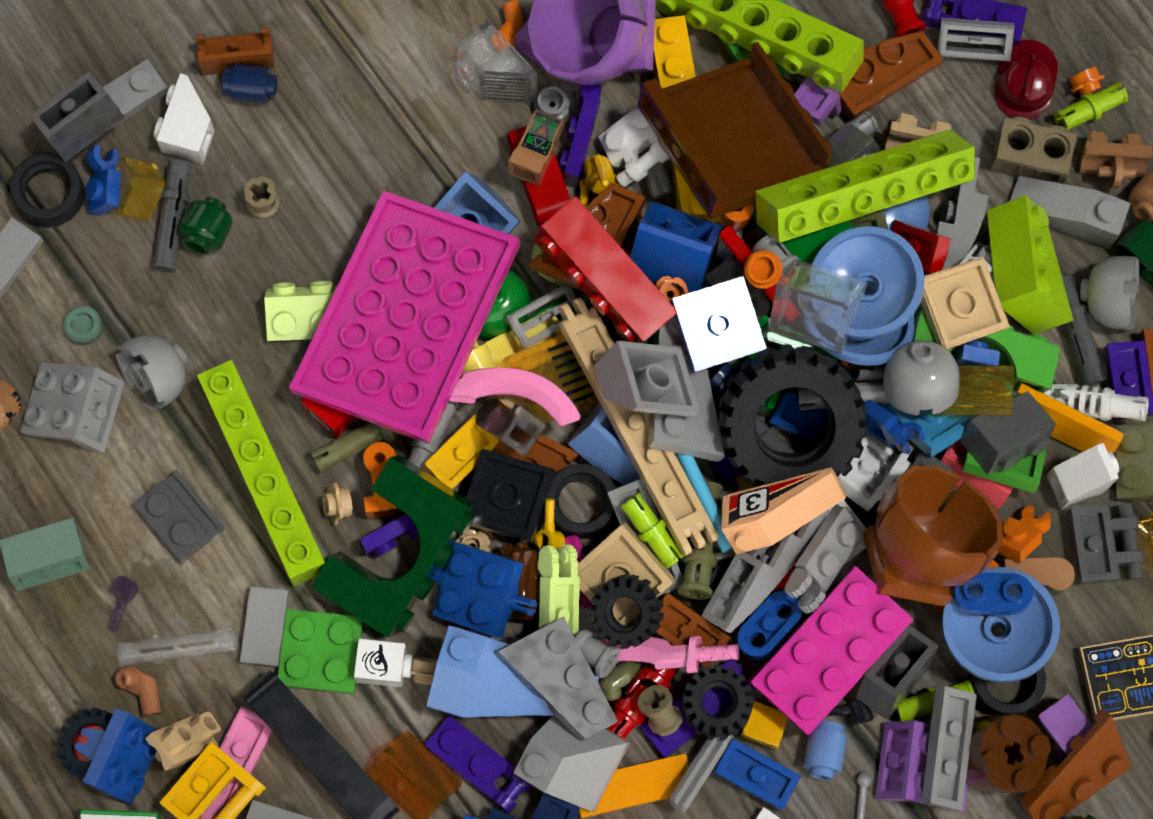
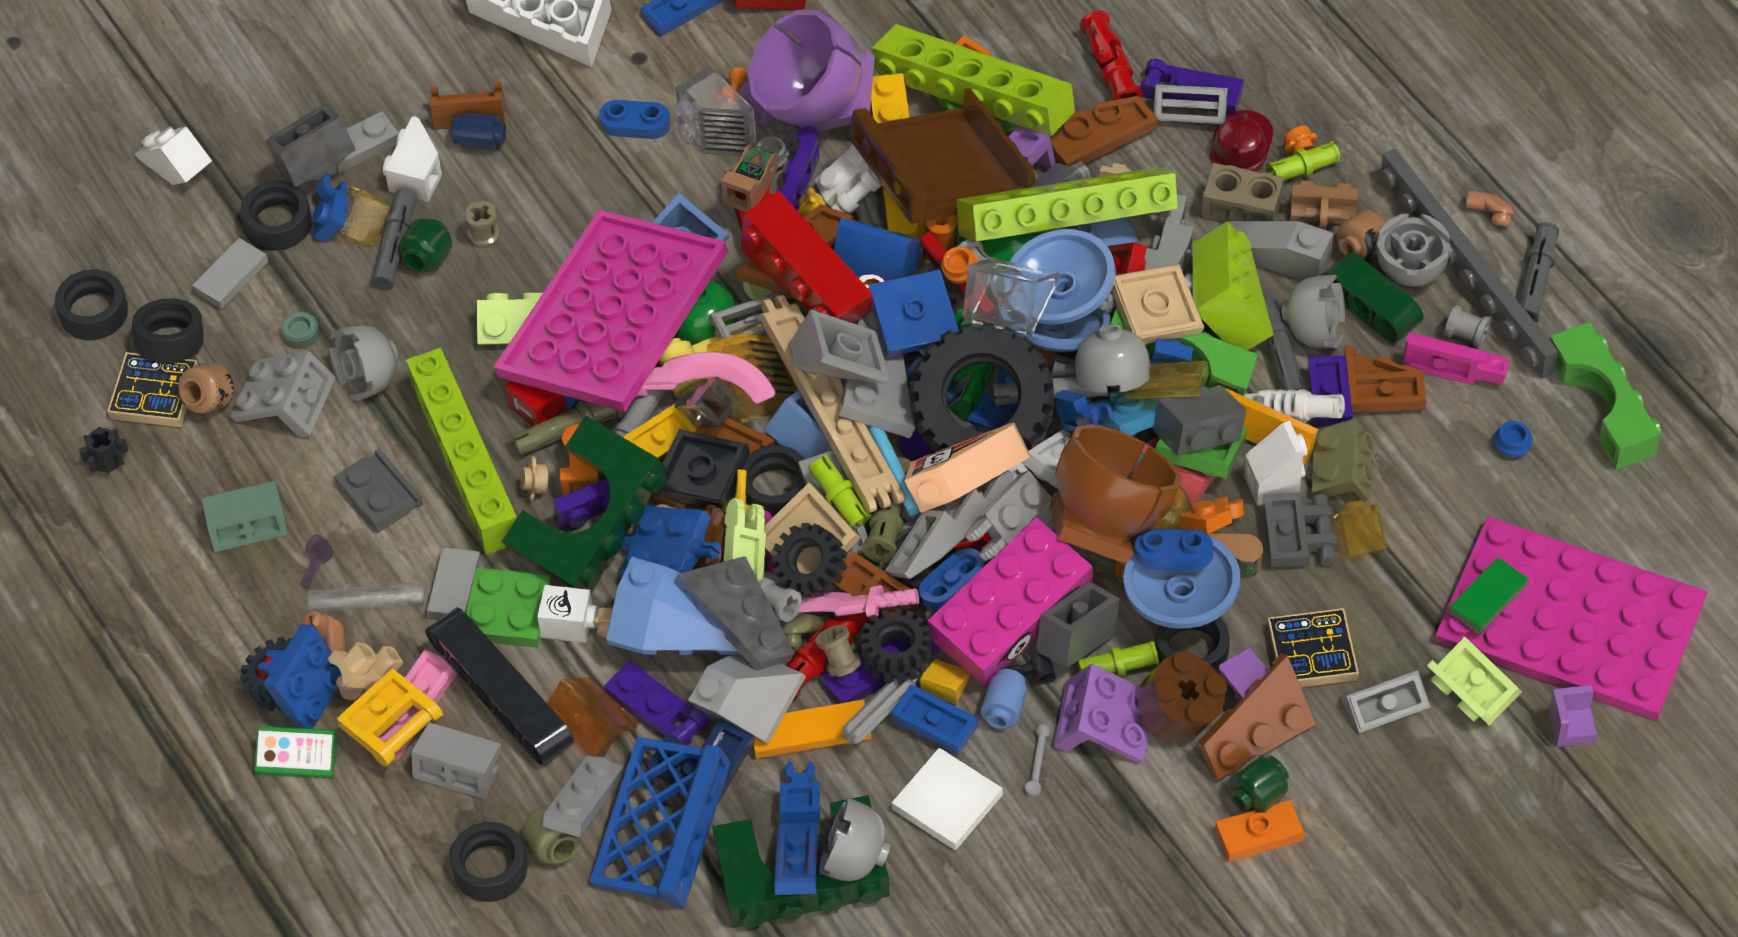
camera: 10 degrees right, 20 degrees down
light grey plate [921,686,977,811] -> none
none -> blue plate [599,100,671,139]

